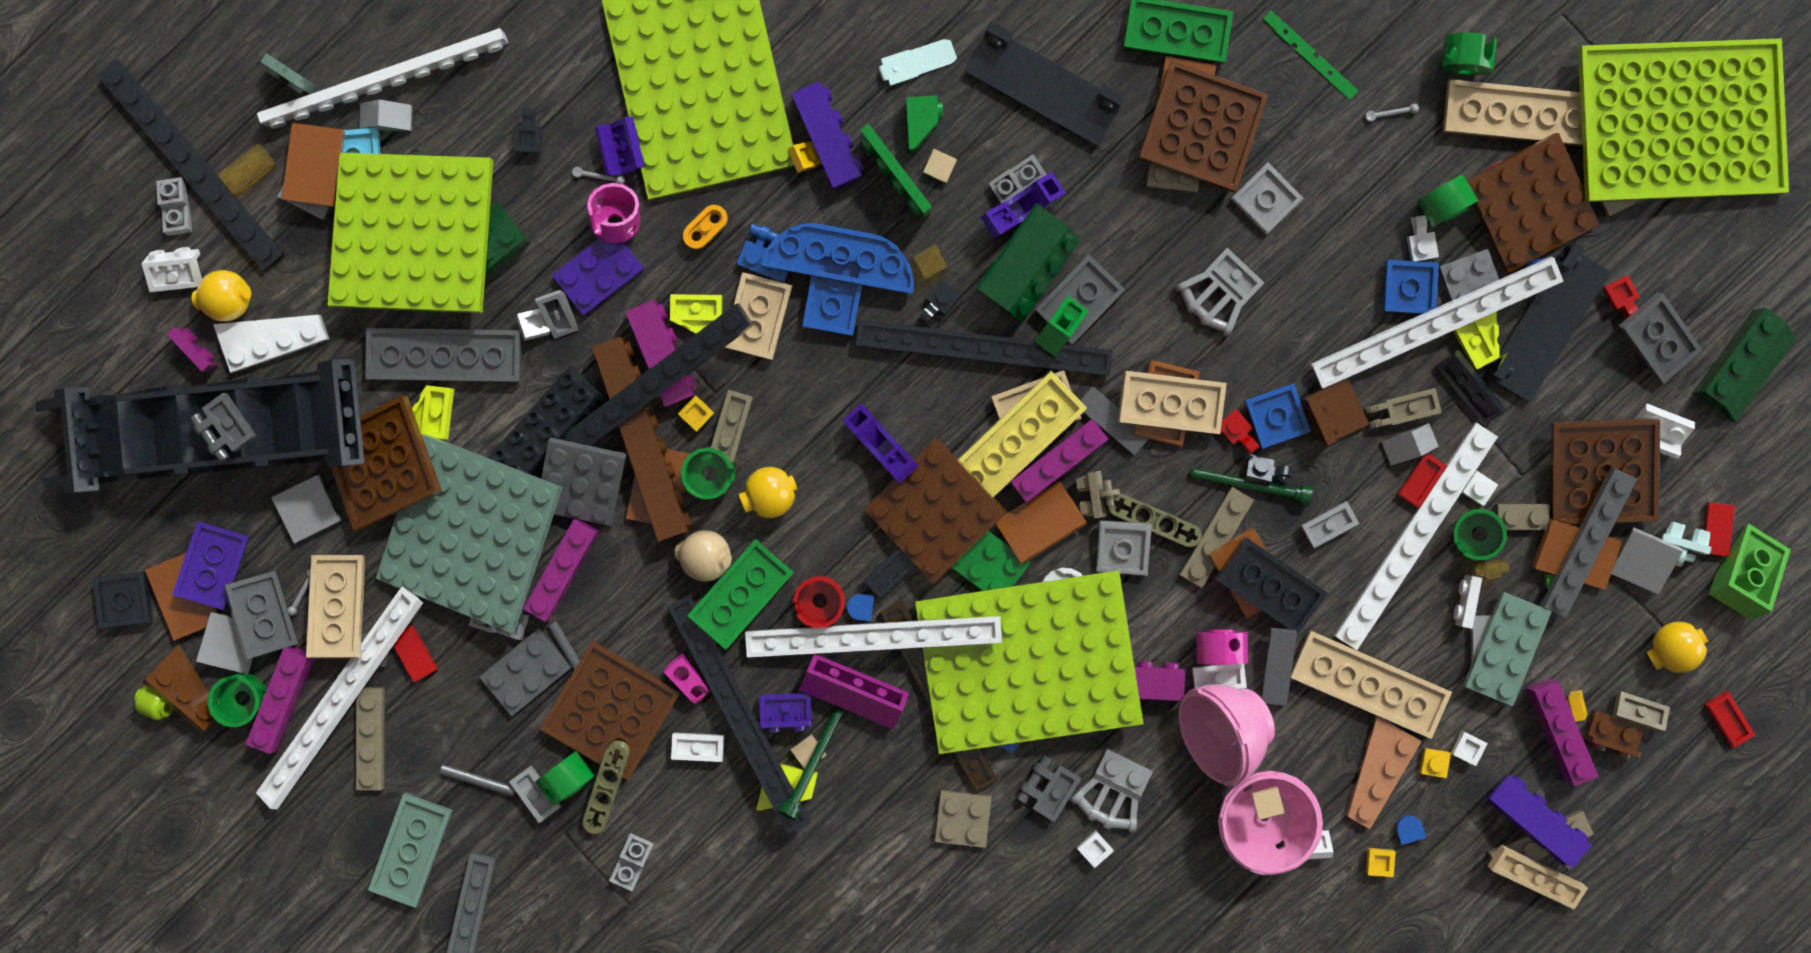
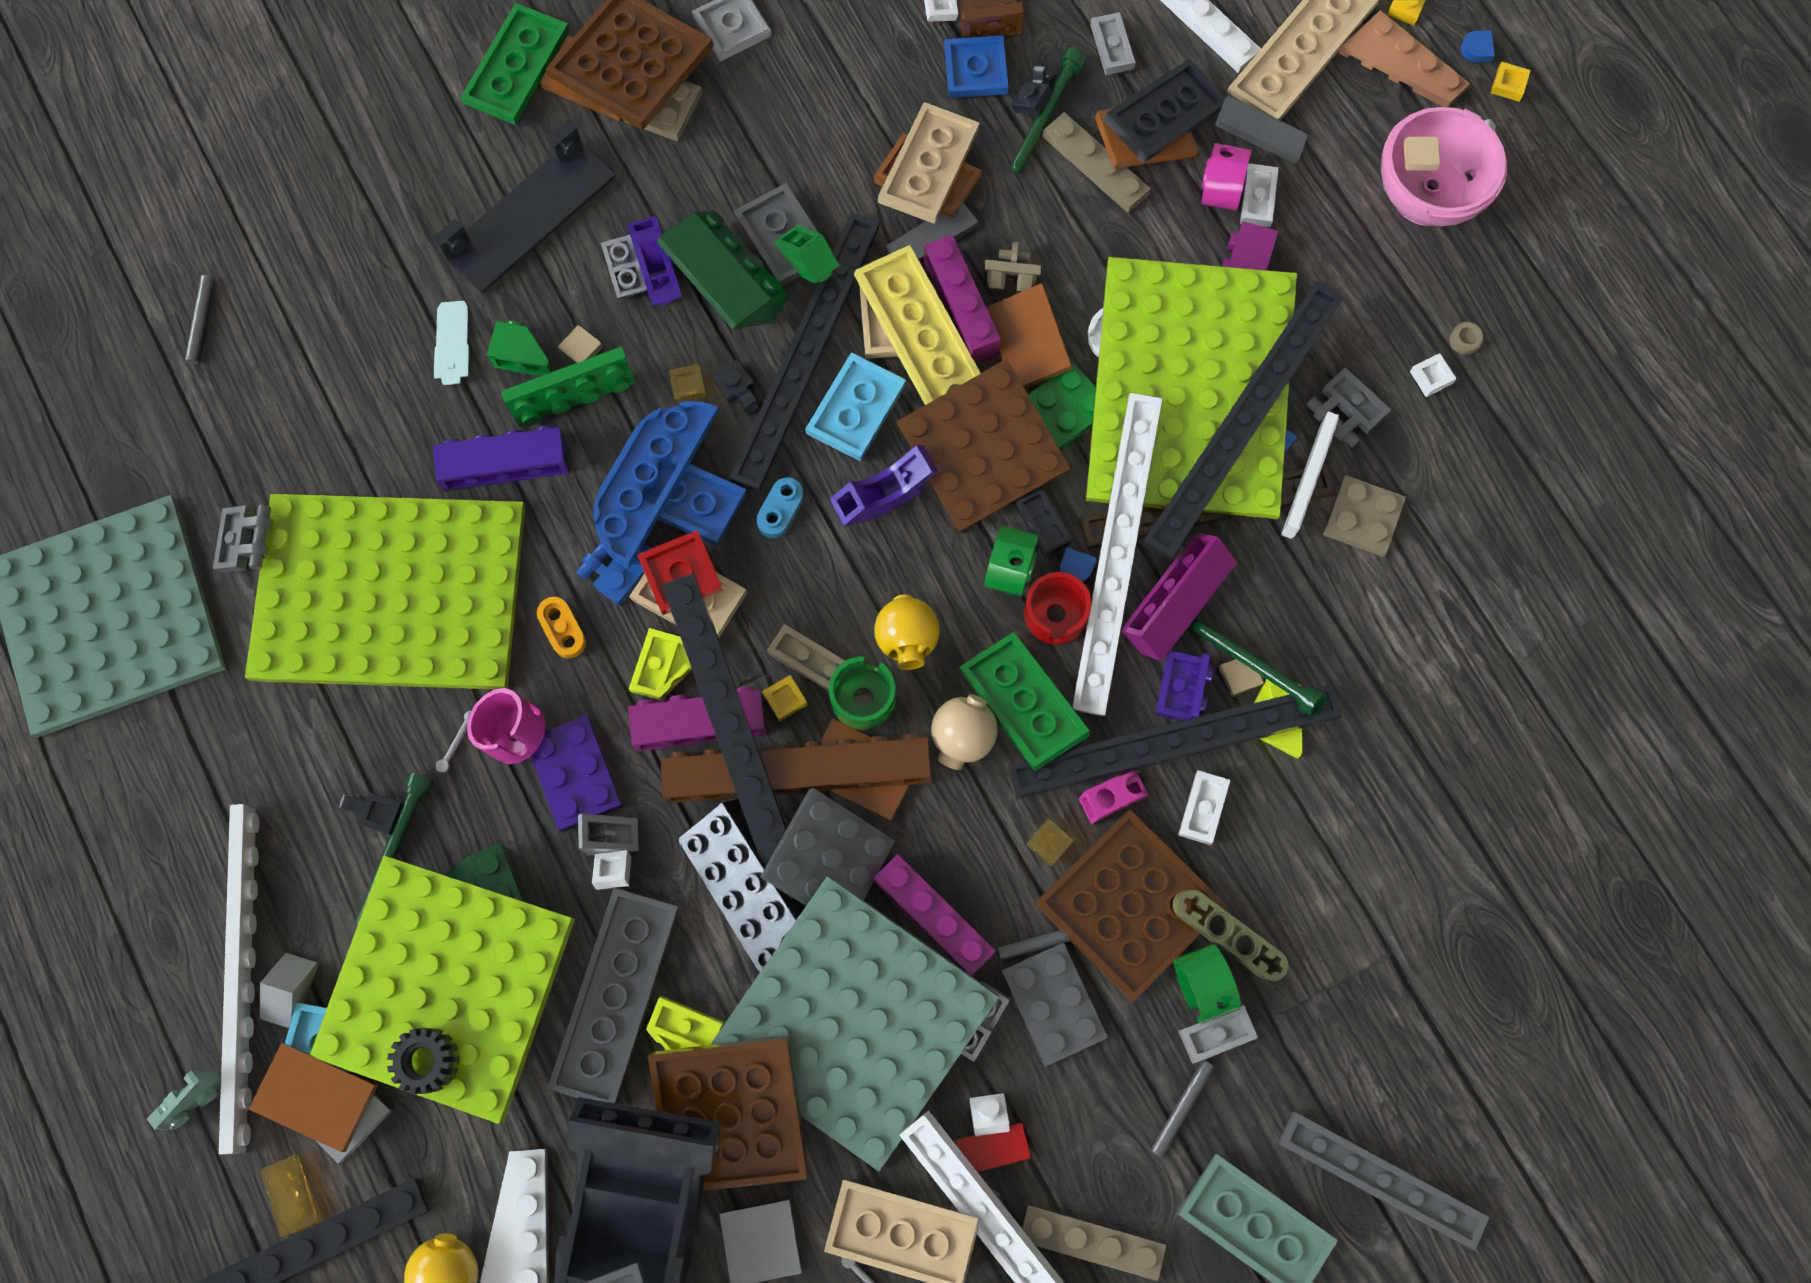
camera: 75 degrees left, 15 degrees down
dark purple bracket [595,117,645,176] -> none
light grey slope [609,833,654,892] -> none
yellow plate [788,141,822,173] -> none
light grey plate [1069,748,1153,832] -> none
light grey tile [1096,520,1152,576] -> none
olive beam [1107,494,1202,547] -> none
light grey plate [1175,248,1264,337] -> none
bright pink piece [1179,684,1275,786] -> none
red plate [1221,409,1259,454] -> none
none -> dark green piece [355,772,434,927]
none -> black tyre [387,1028,460,1095]
none -> red plate [637,530,723,615]
none -> dark azure plate [757,478,804,539]
none -> medium azure plate [805,352,906,462]
none -> white plate [969,1093,1010,1136]
none -> green piece [984,525,1039,597]
none -> clear yellow plate [1026,818,1074,867]
none -> black plate [1143,281,1344,561]
none -> white tile [1281,412,1339,539]
none -> dark tan tile [1450,322,1484,355]

